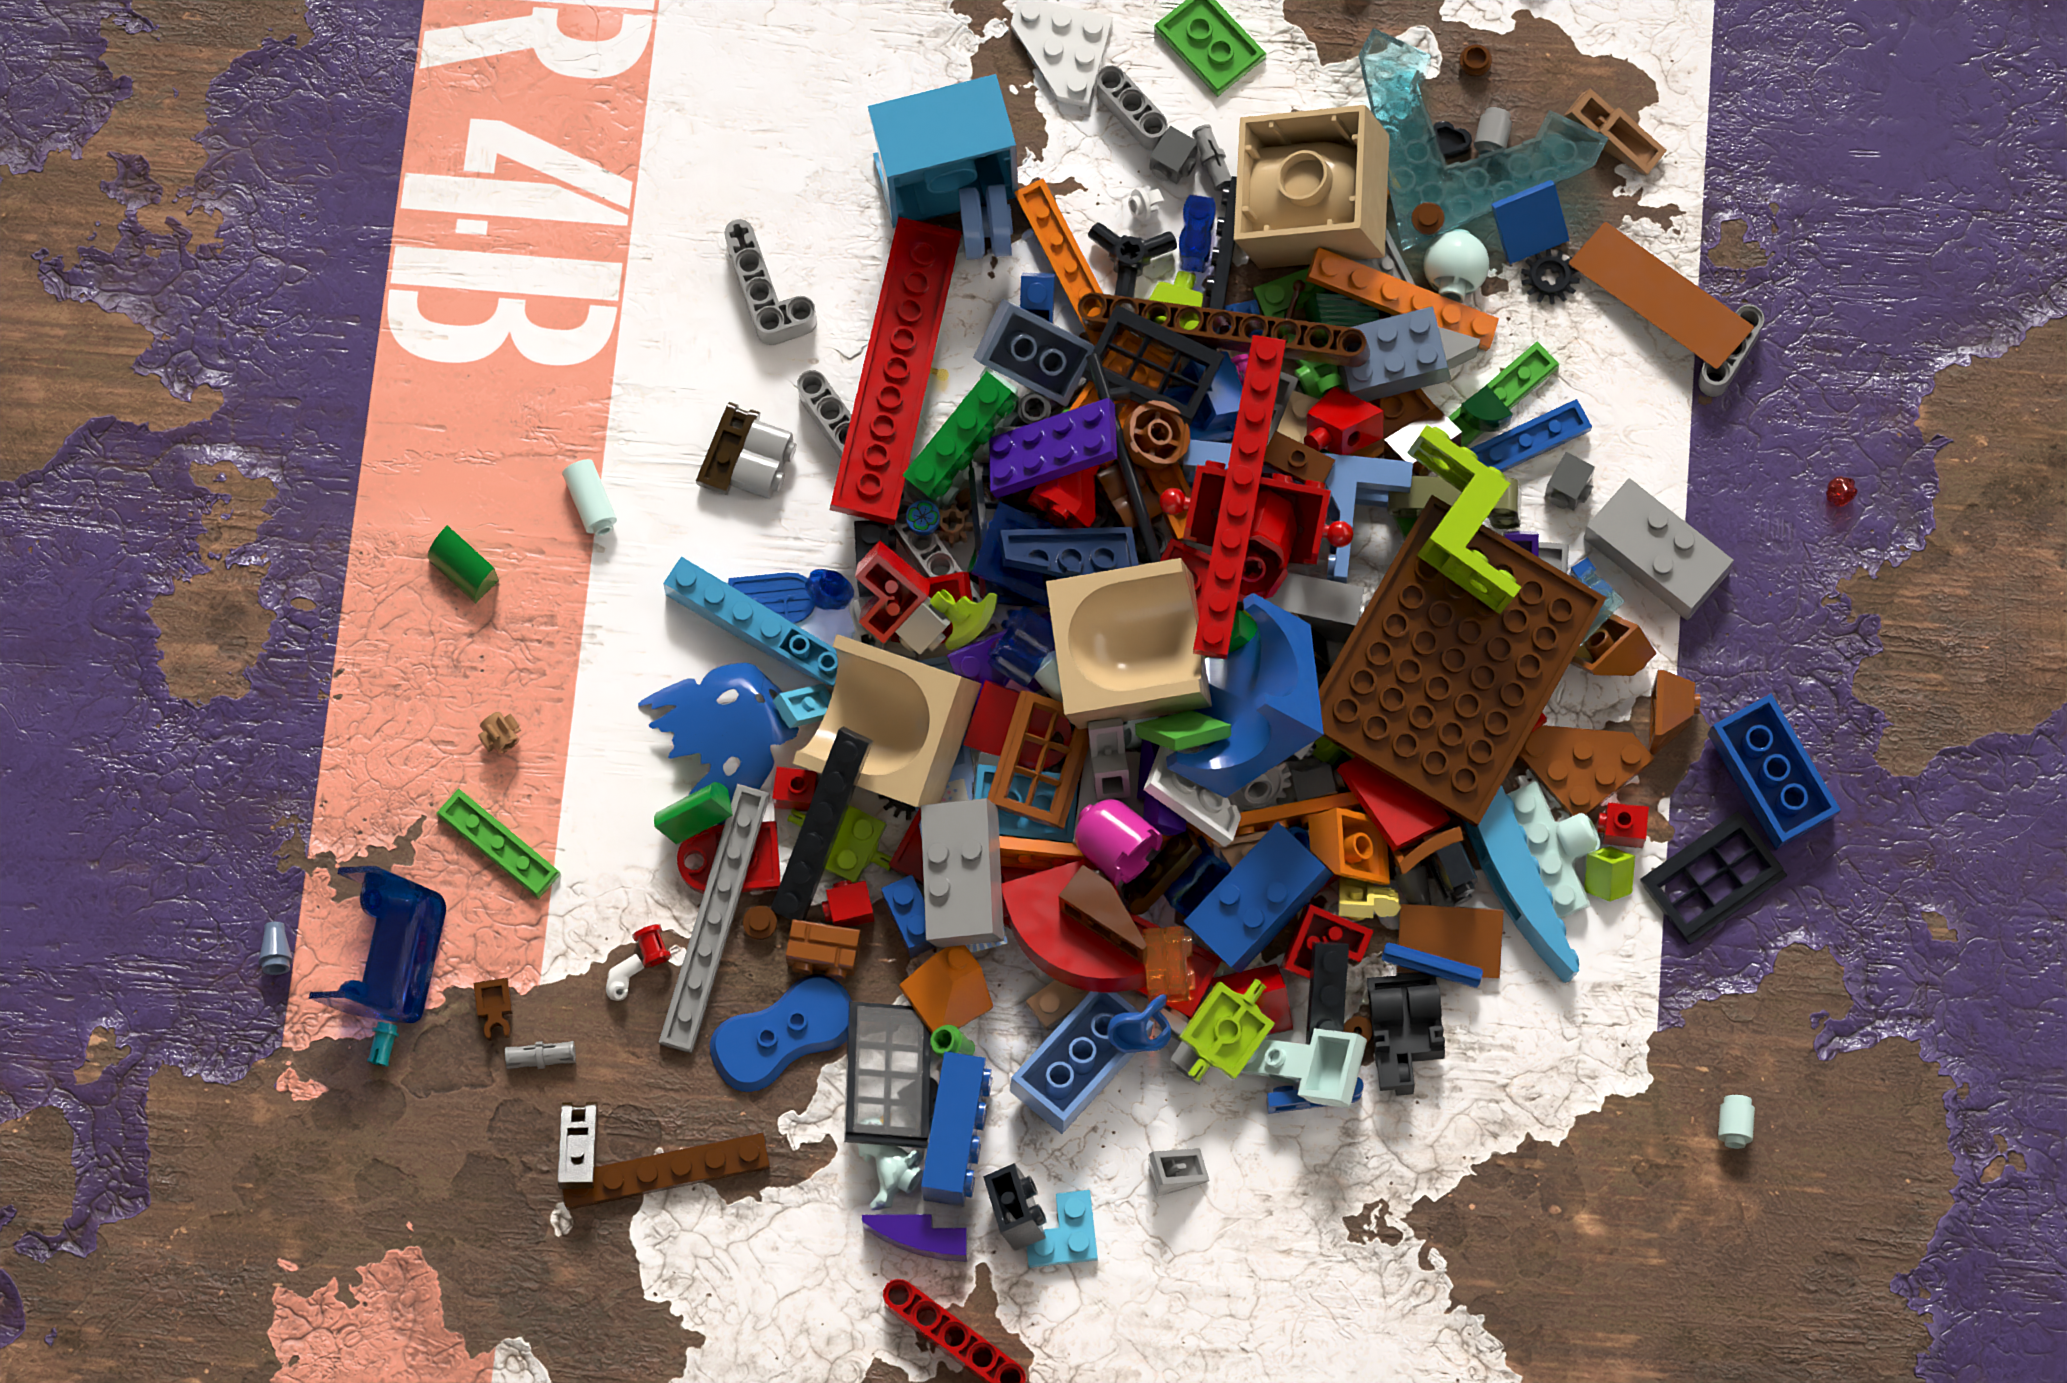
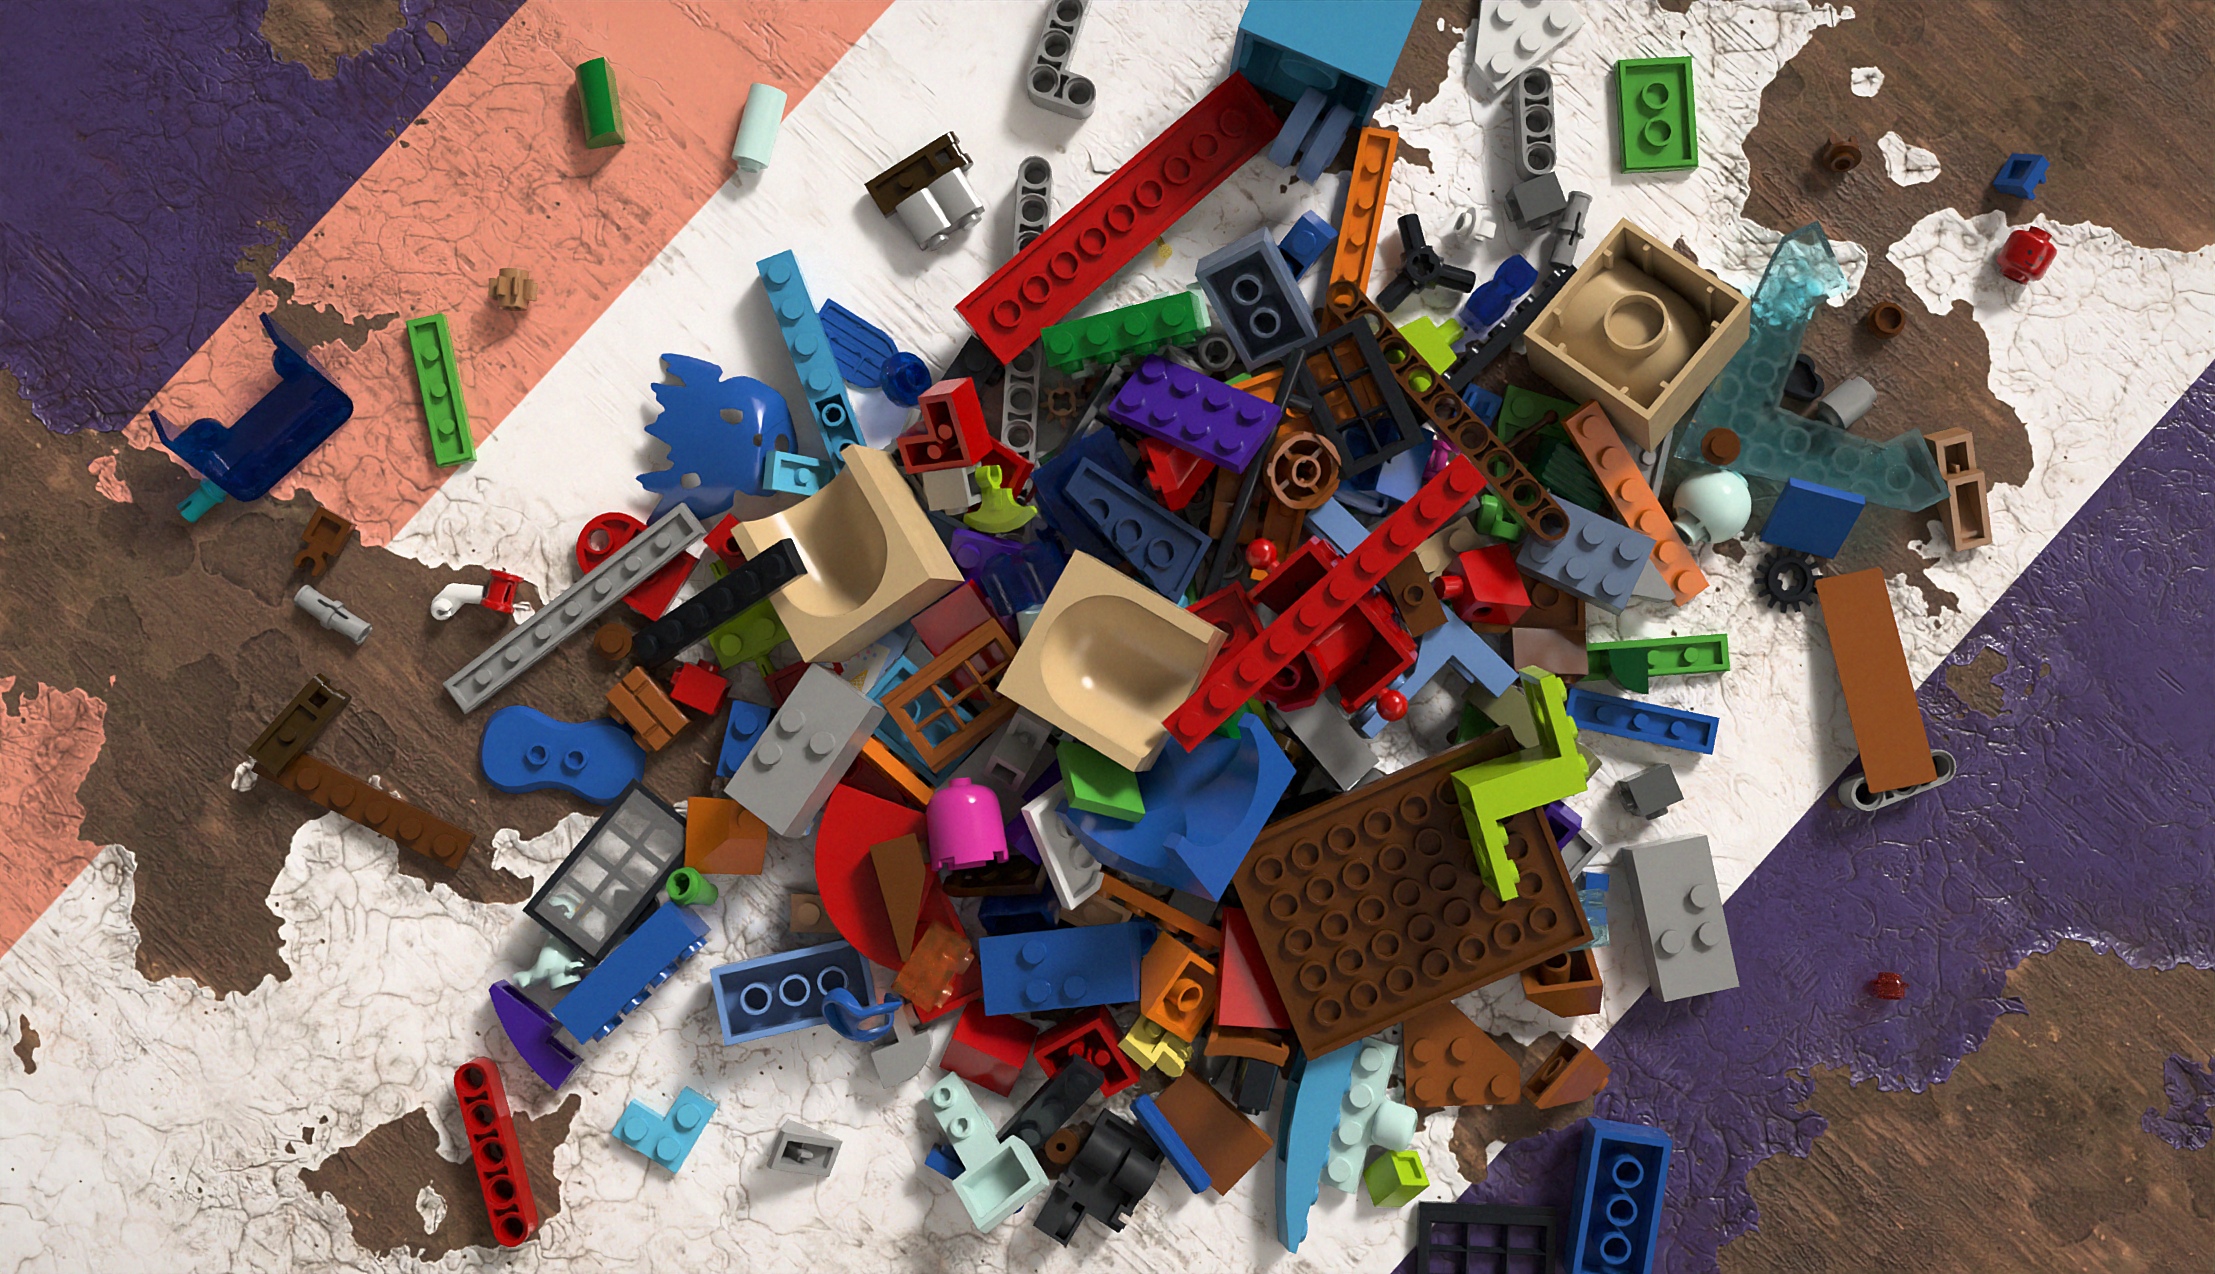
camera: 30 degrees right, 15 degrees up
sand blue cone [258,922,293,975] -> none
green brick [654,782,733,845] -> none
tile [906,500,940,536] -> none
black brick [983,1163,1047,1251] -> none
lime plate [1178,979,1275,1082] -> none
red brick [1597,802,1649,848] -> none

